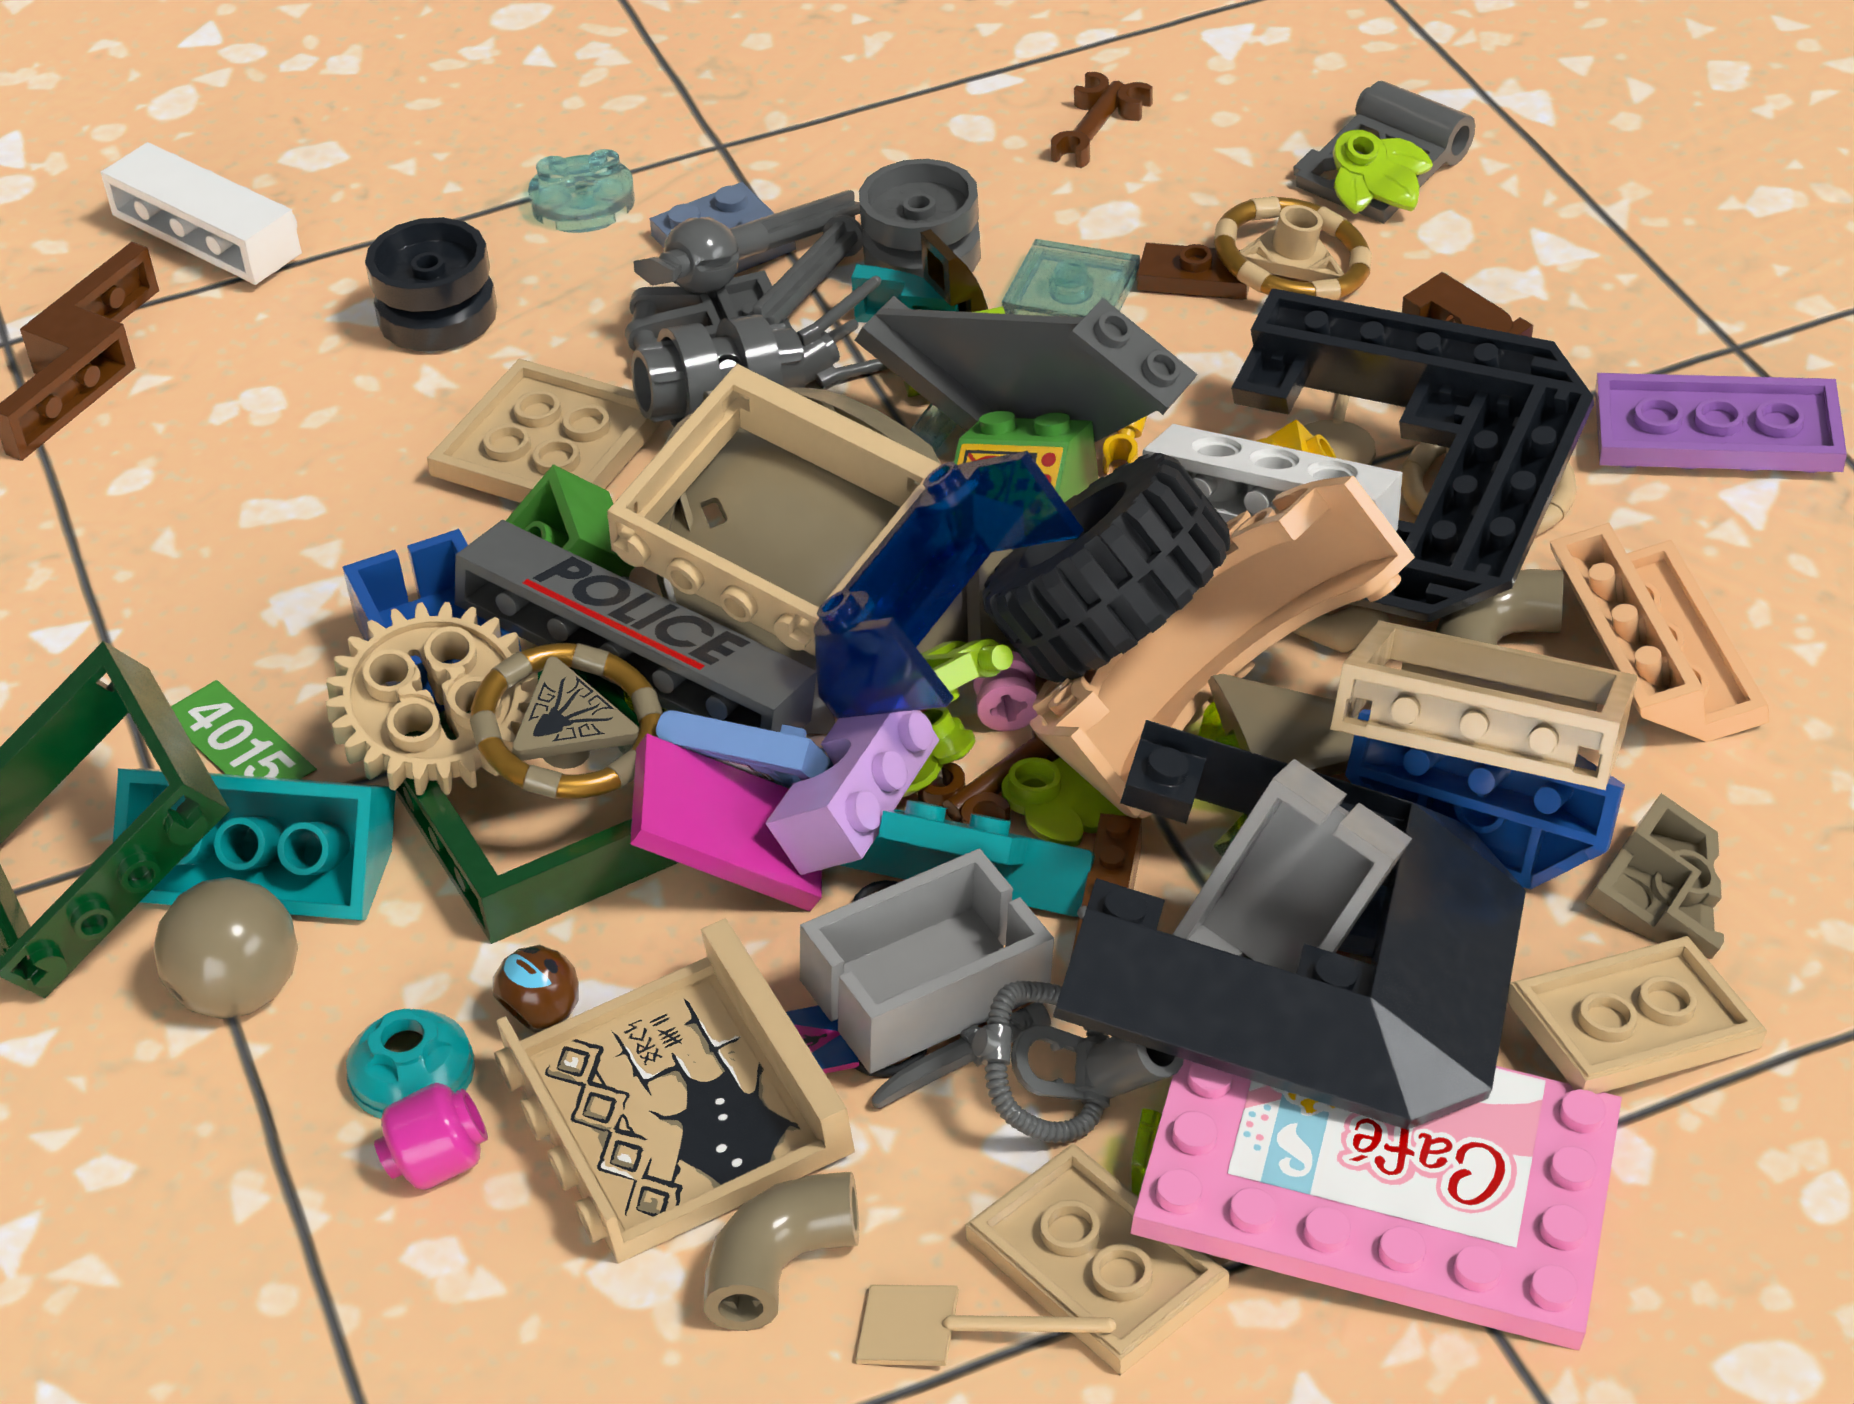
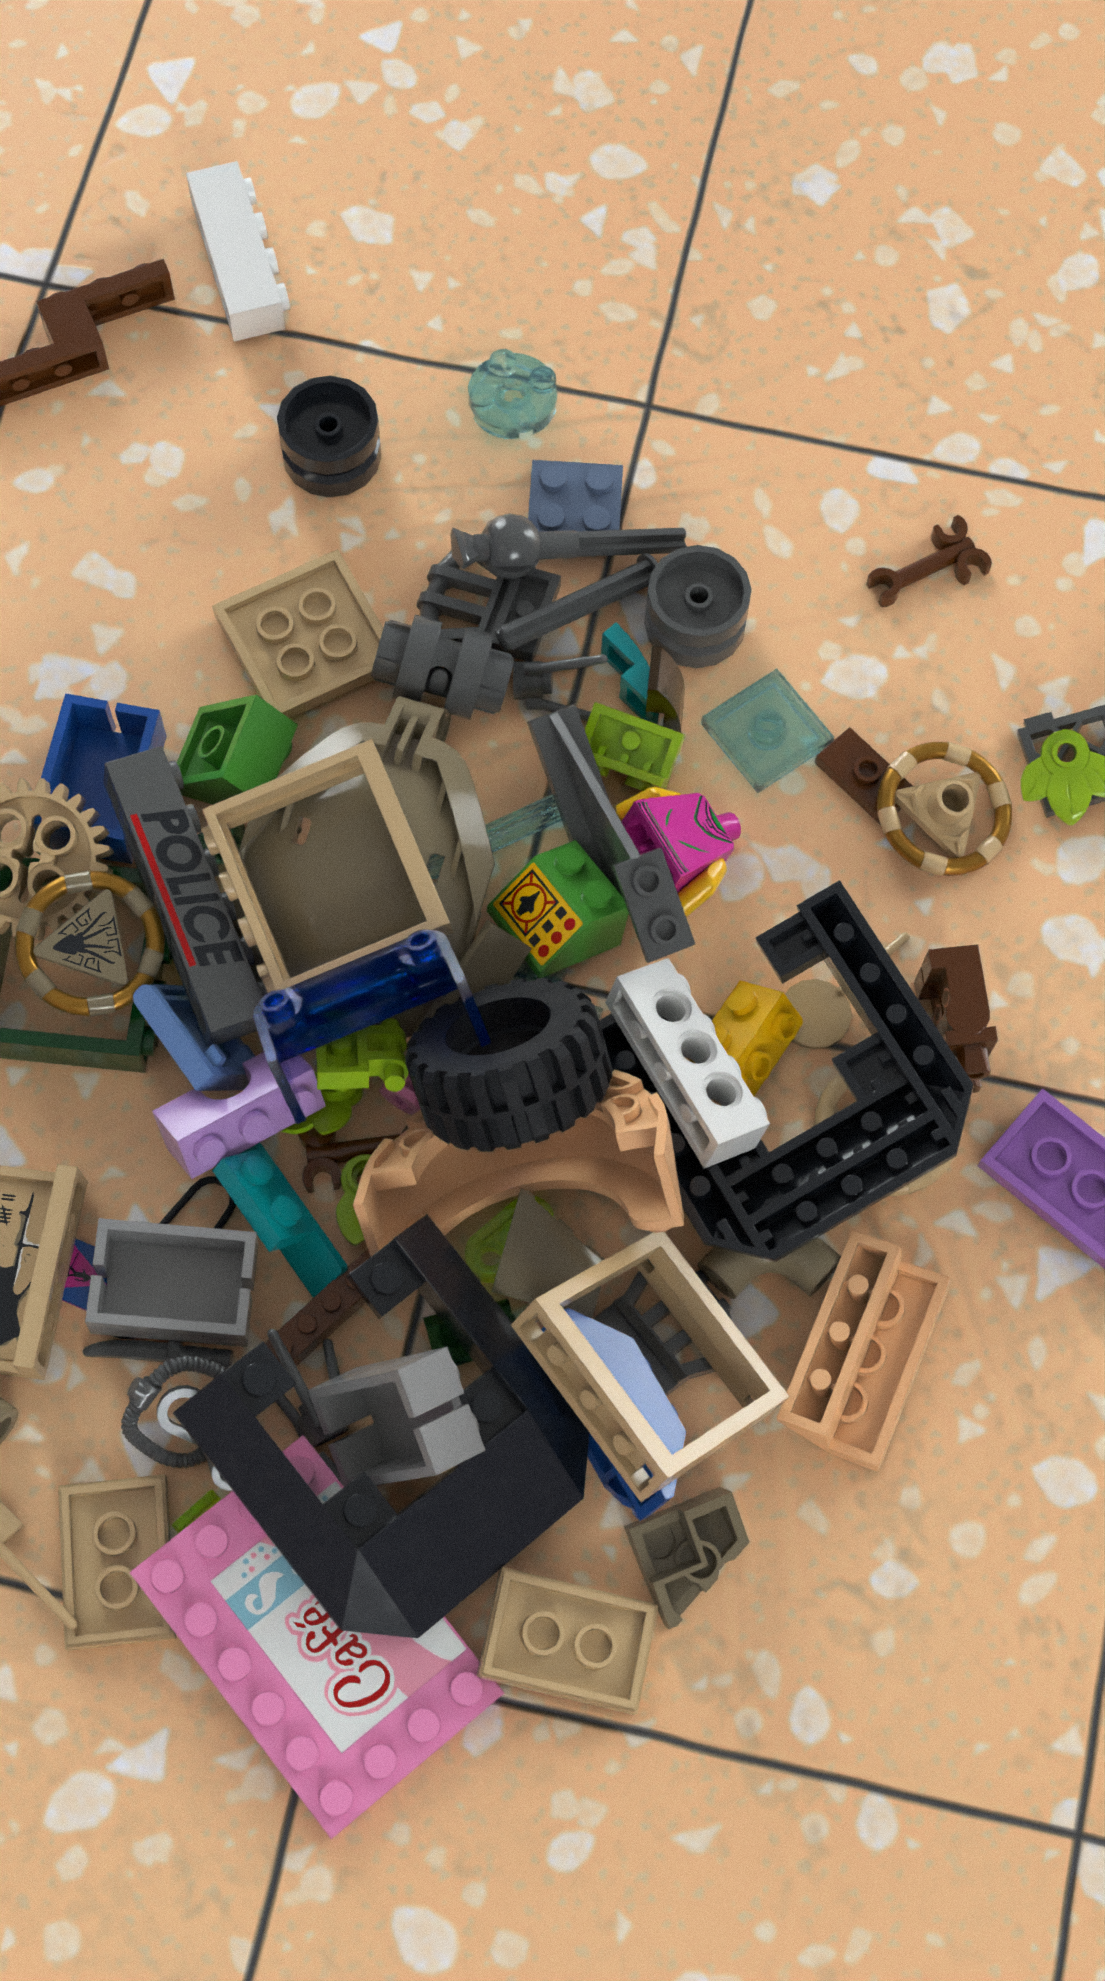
camera: 30 degrees right, 25 degrees up
dark pink tile [630,734,822,911] -> none

